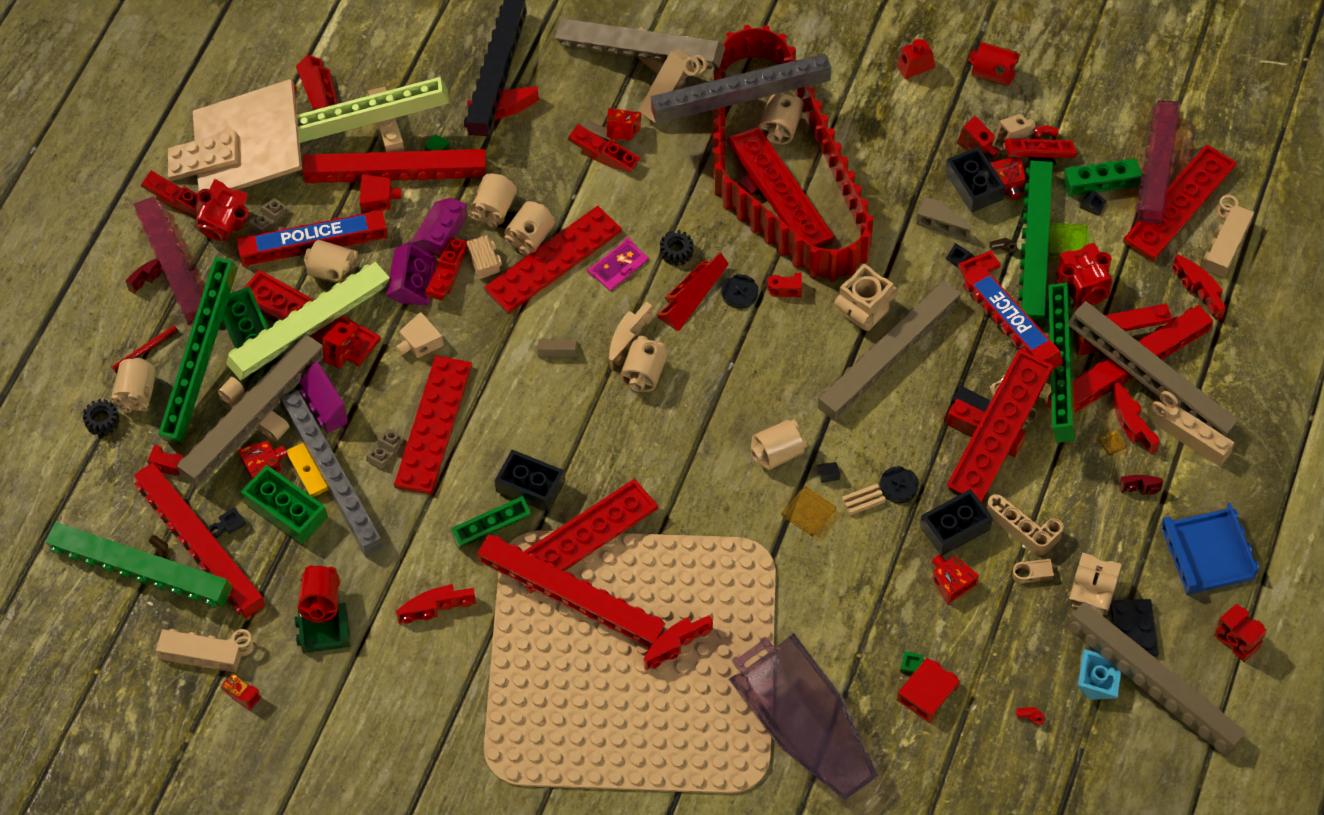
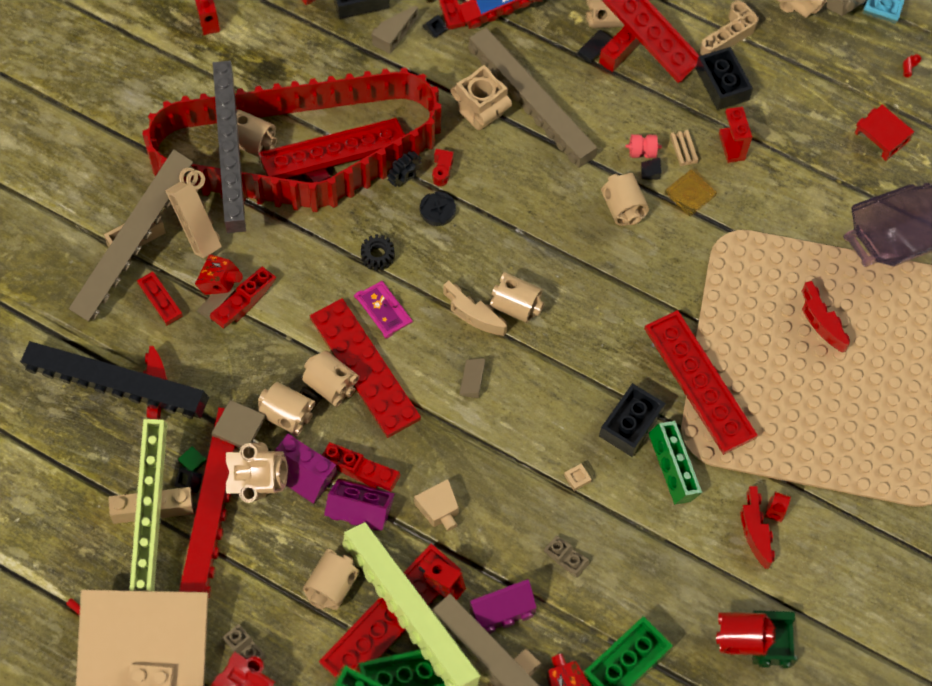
camera: 85 degrees left, 5 degrees up
brick [237,210,388,267] -> none
flat silver brick [281,391,383,558] -> none
yellow tile [286,443,328,497] -> none
red wedge [296,55,338,111] -> none
red torso [359,174,402,213] -> none
red plate [394,355,472,495] -> none
tan brick [467,235,502,279] -> none
red brick [477,534,665,648] -> none
red wedge [657,253,729,331] -> none
black tile [879,466,919,503] -> none
green tile [900,651,924,675] -> none
red torso [931,555,979,604] -> none
tan piece [1012,559,1054,584] -> none
none -> red plate [137,271,183,326]
none -> black slope [174,467,203,493]
none -> dark tan tile [212,400,266,448]
none -> tan piece [226,442,288,503]
none -> black gear [387,151,422,187]
none -> tan plate [564,463,592,491]
none -> coral wheel [625,134,662,158]
none -> red panel [719,106,752,163]
none -> red leg [764,491,791,522]

